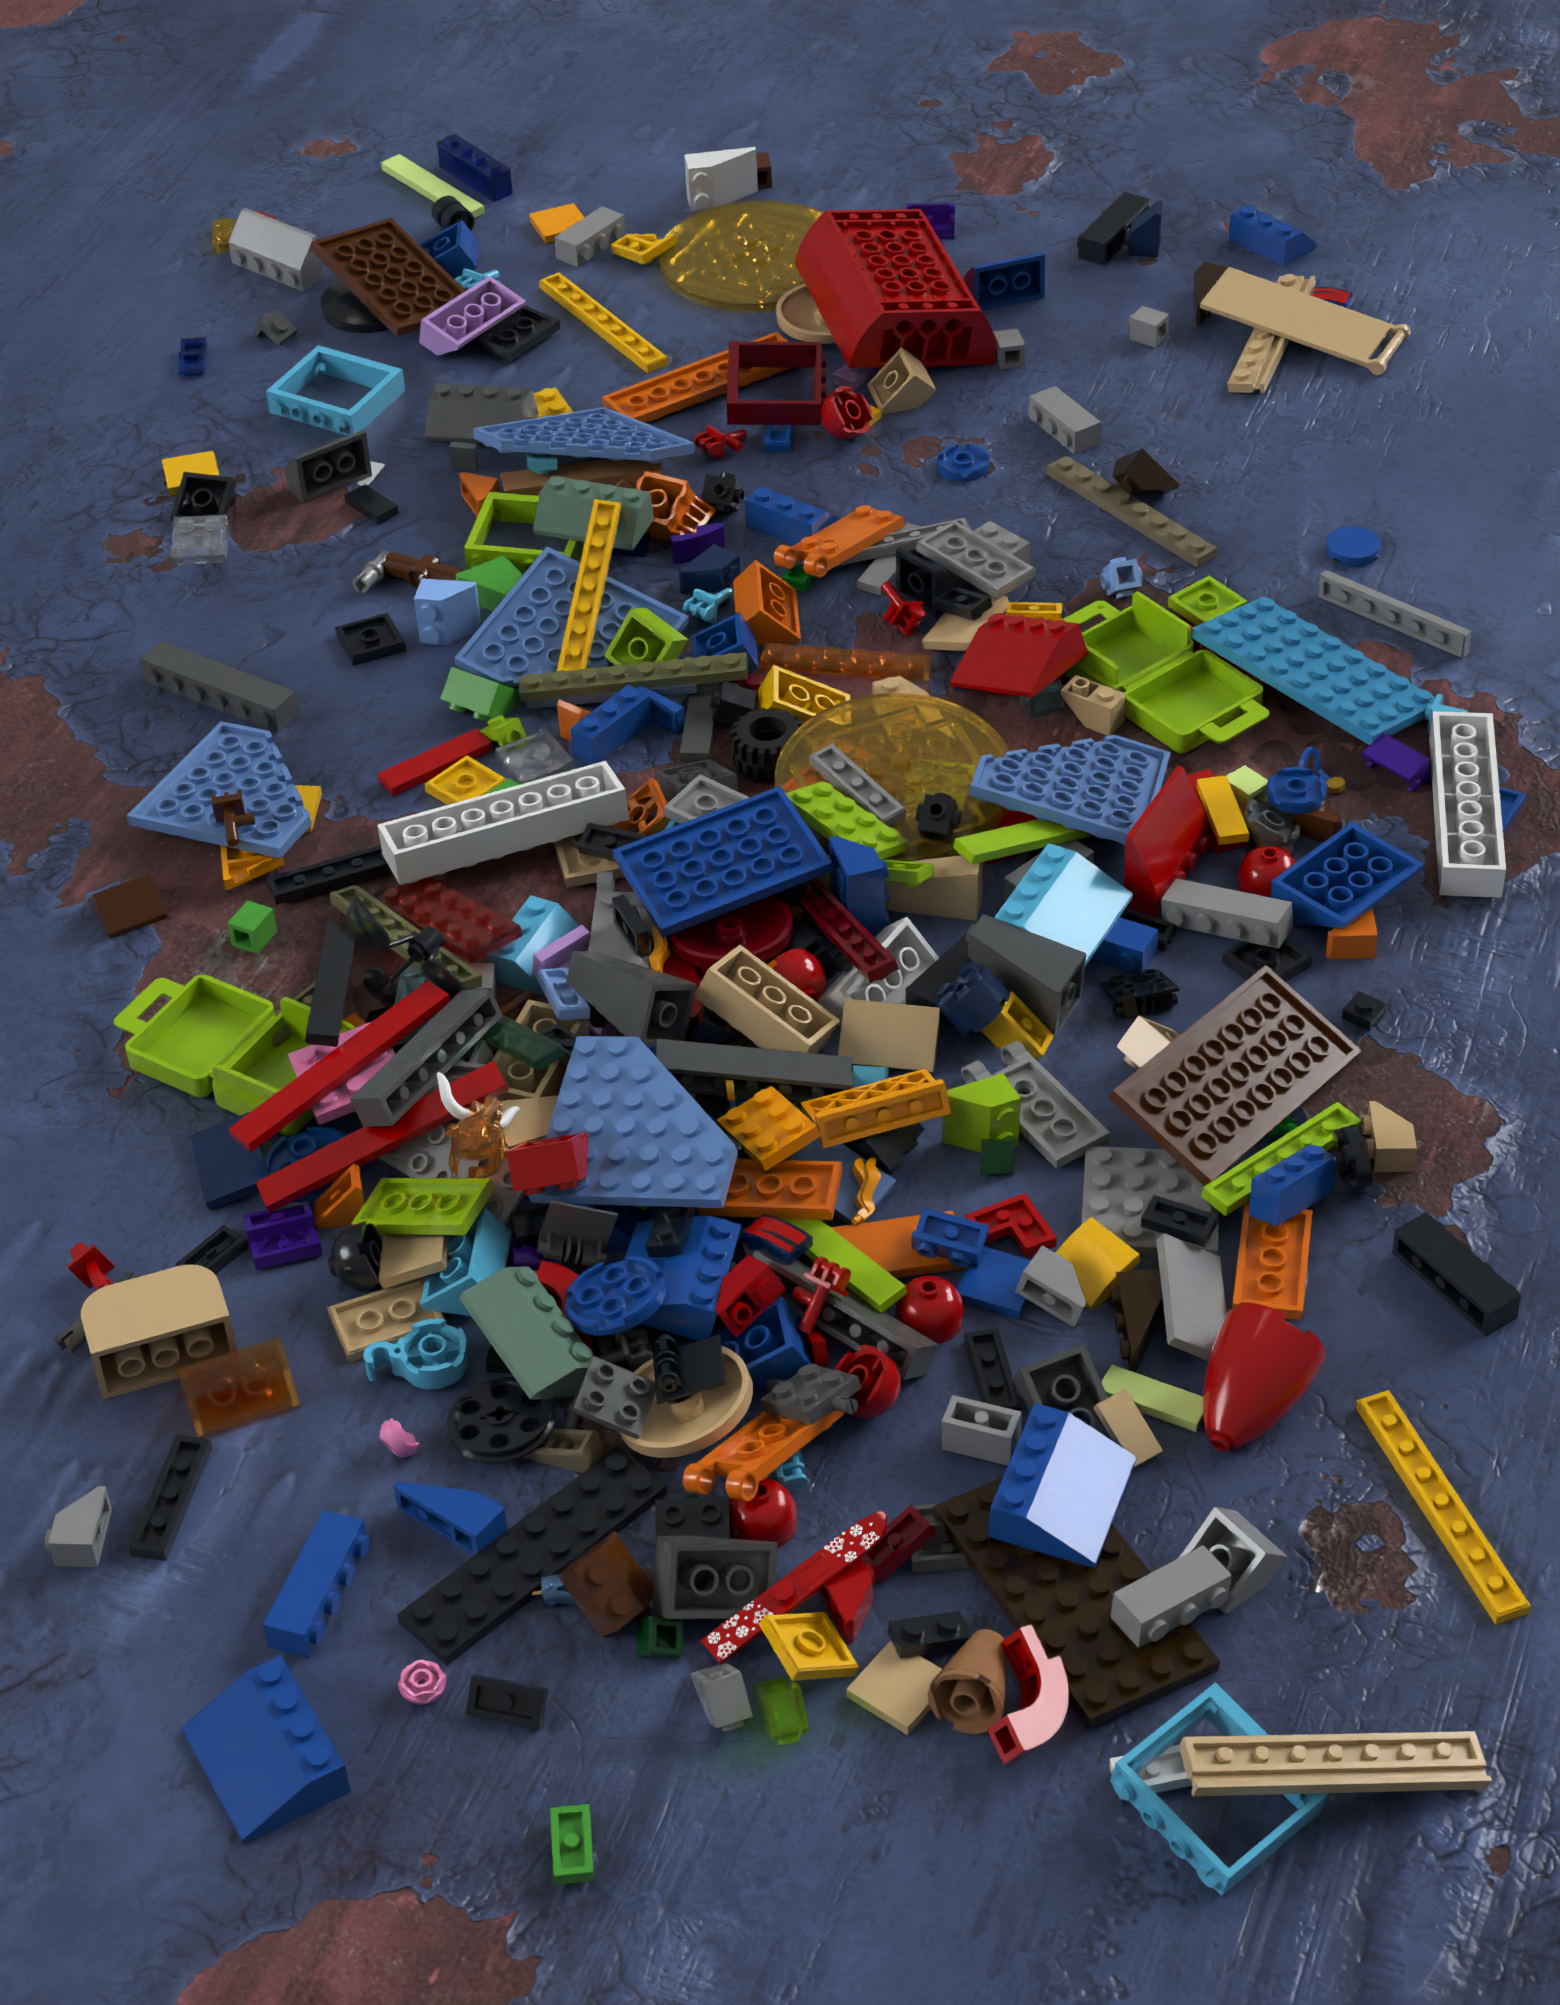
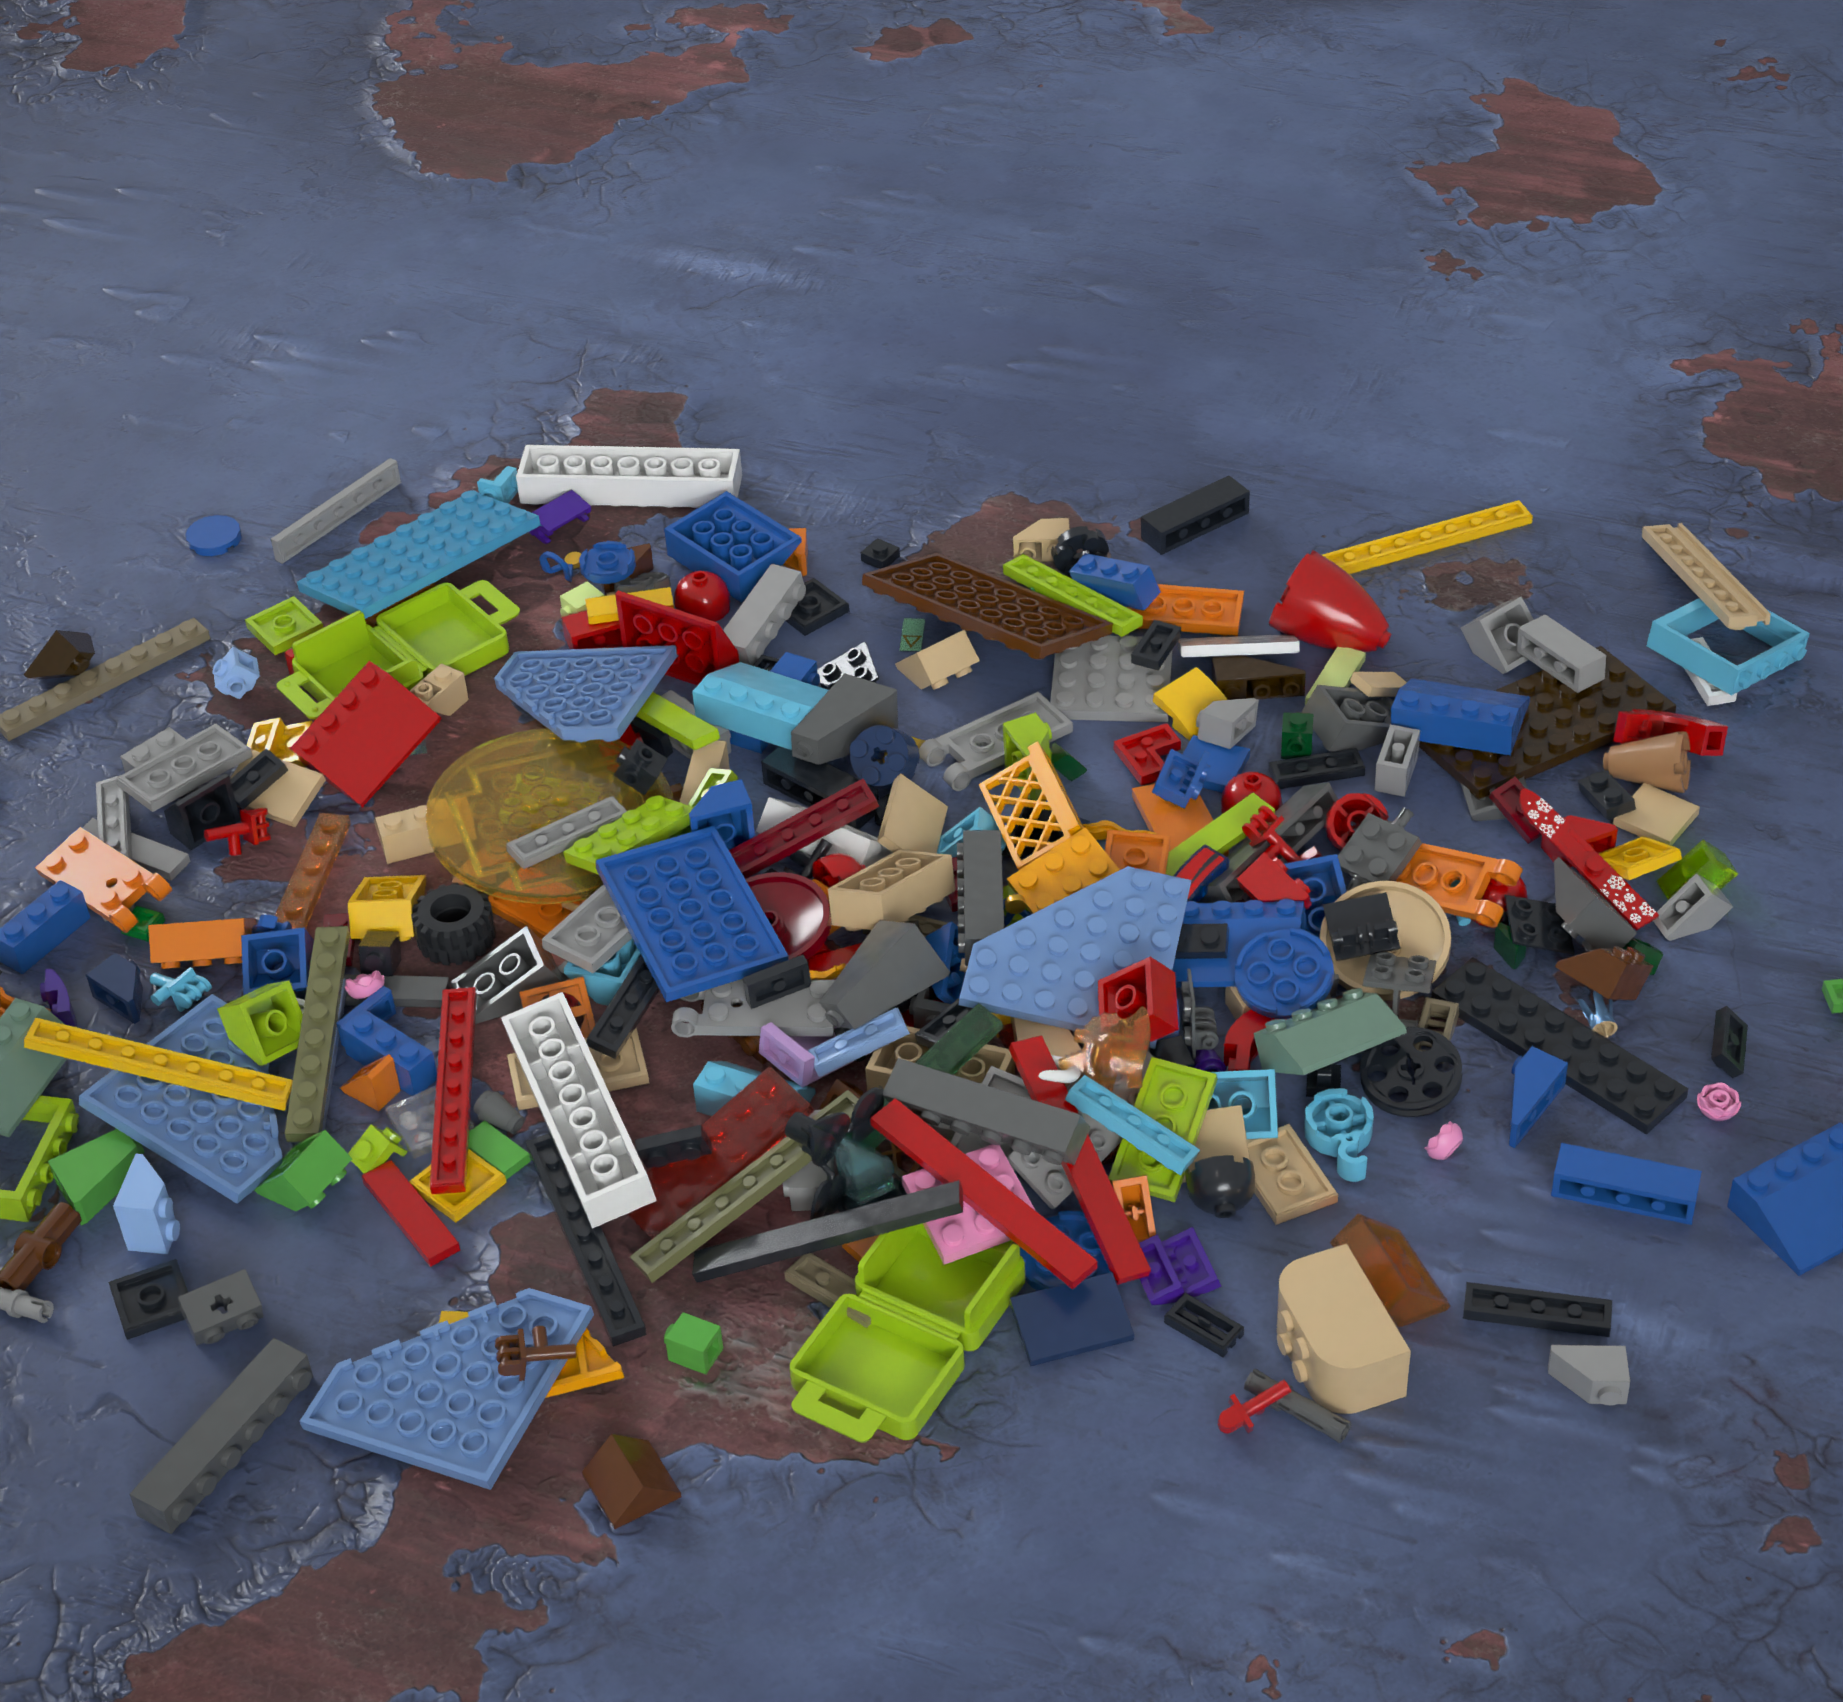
camera: 90 degrees left, 0 degrees up
none -> dark grey brick [178,1269,263,1346]
none -> blue bar [252,914,292,934]
none -> bright pink plate [344,970,385,999]
none -> red tile [430,987,477,1195]
none -> black plate [635,1125,712,1168]
none -> medium azure plate [1065,1075,1200,1176]
none -> dark green brick [1281,712,1314,759]

